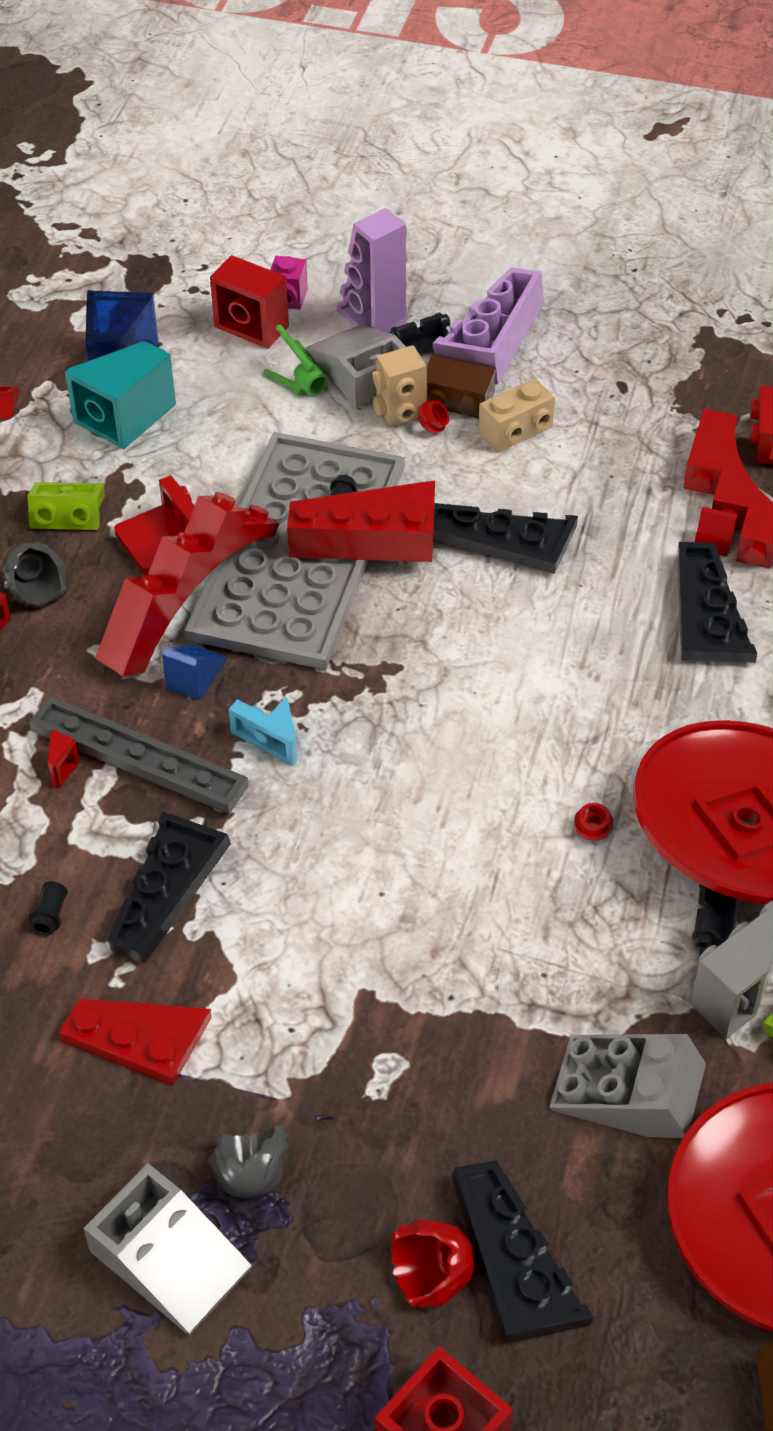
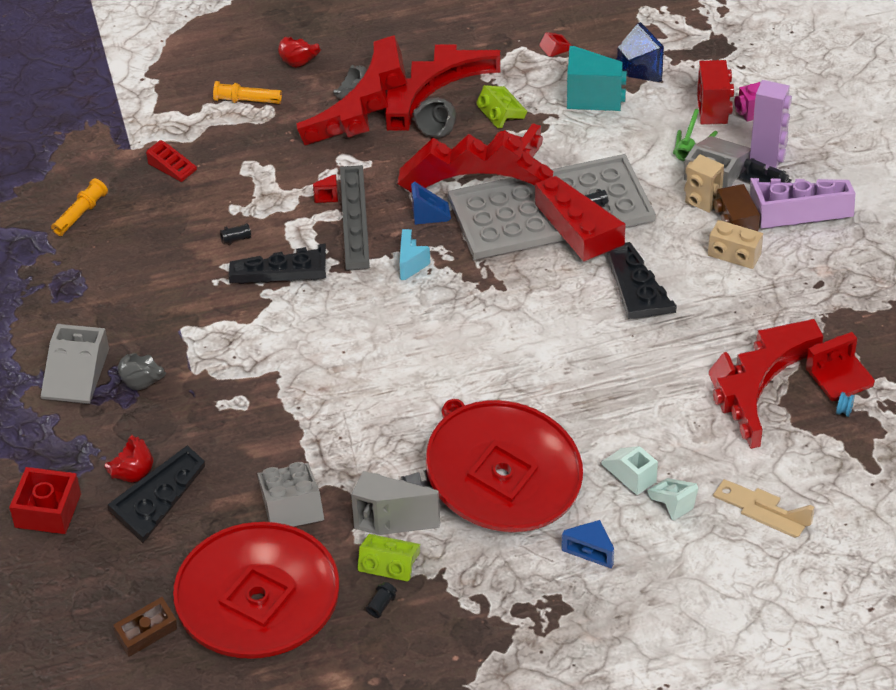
camera: 60 degrees right, 5 degrees down
red wing [59,999,212,1086] -> none
red plate [418,401,449,434] -> none
black wing [677,542,757,663] -> none

